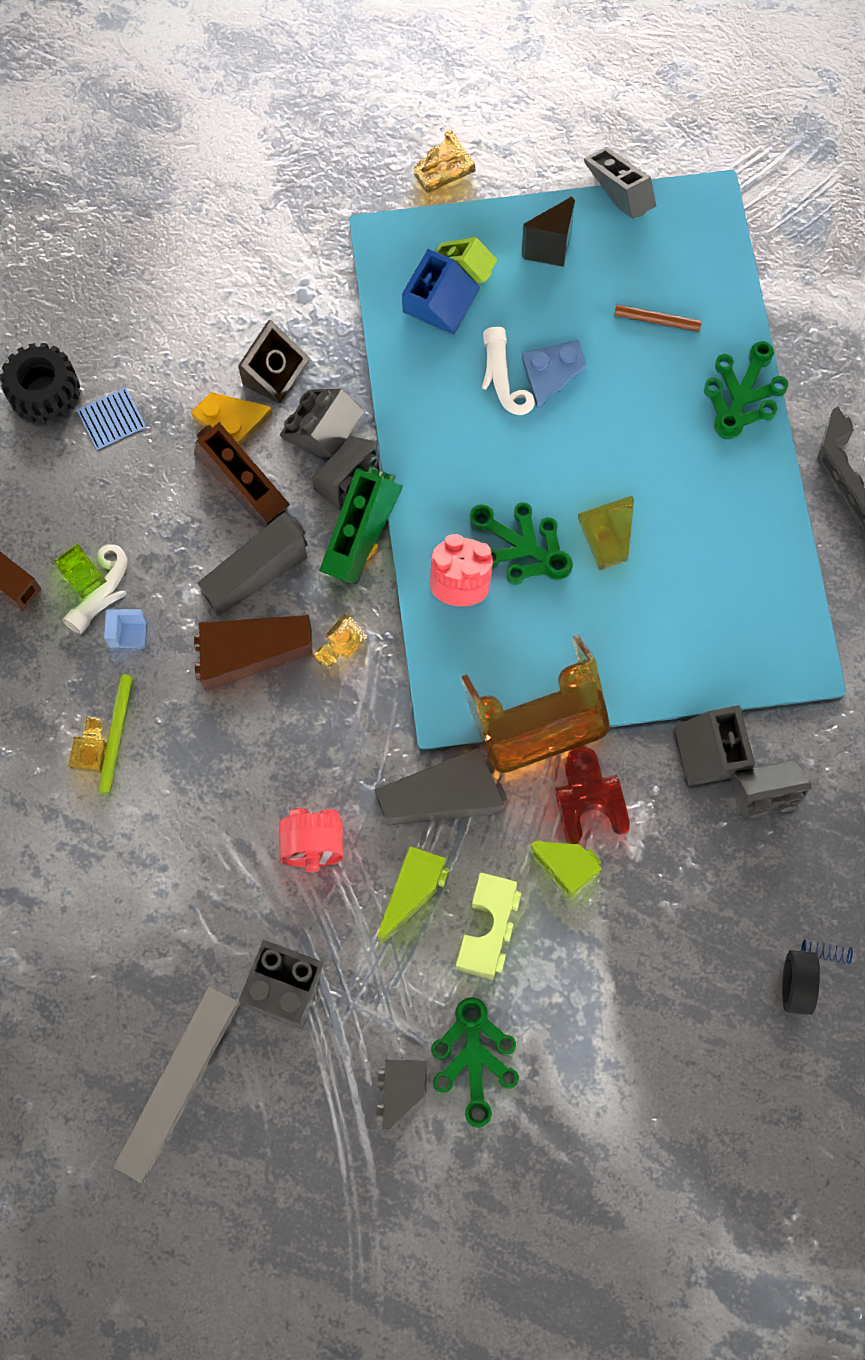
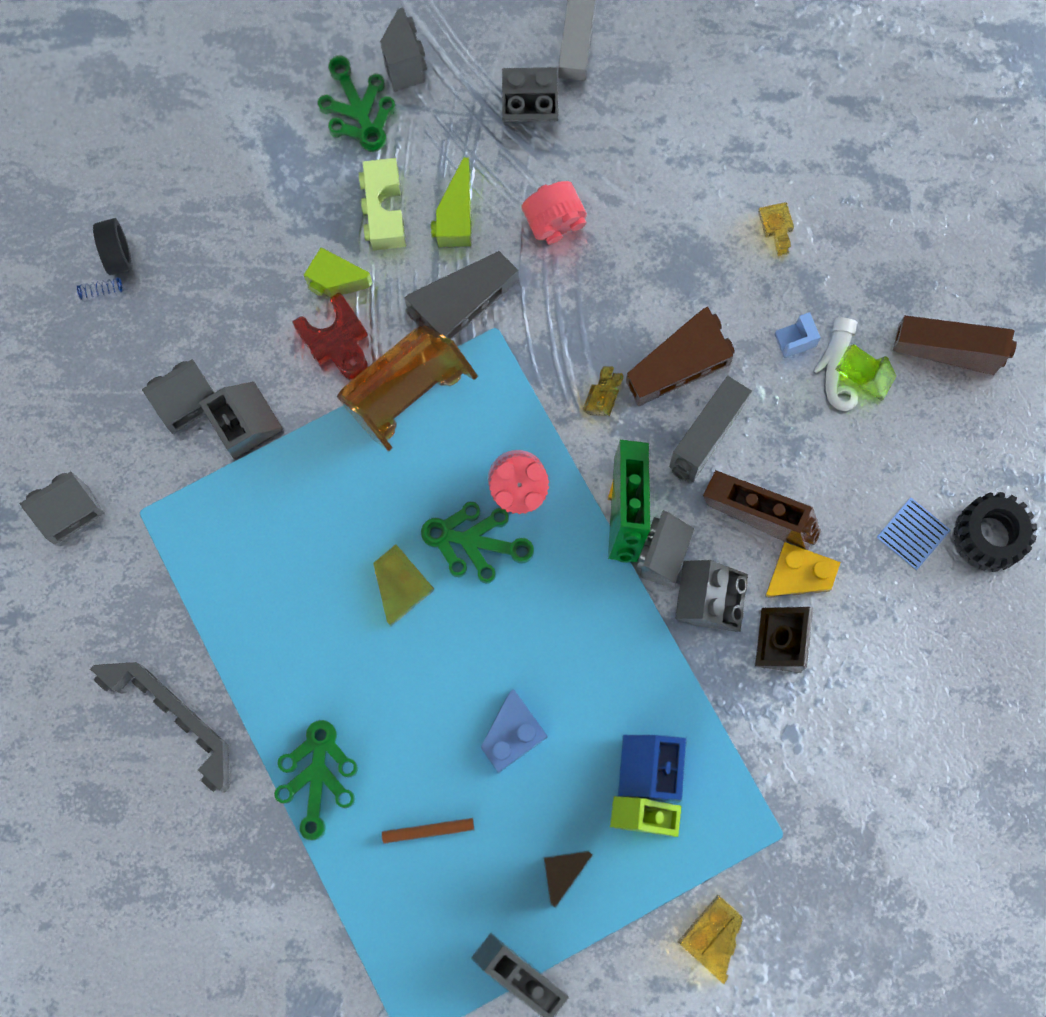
camera: 160 degrees right, 5 degrees up
lime bar [97,674,132,795] -> none
white plant [482,327,535,415] -> none

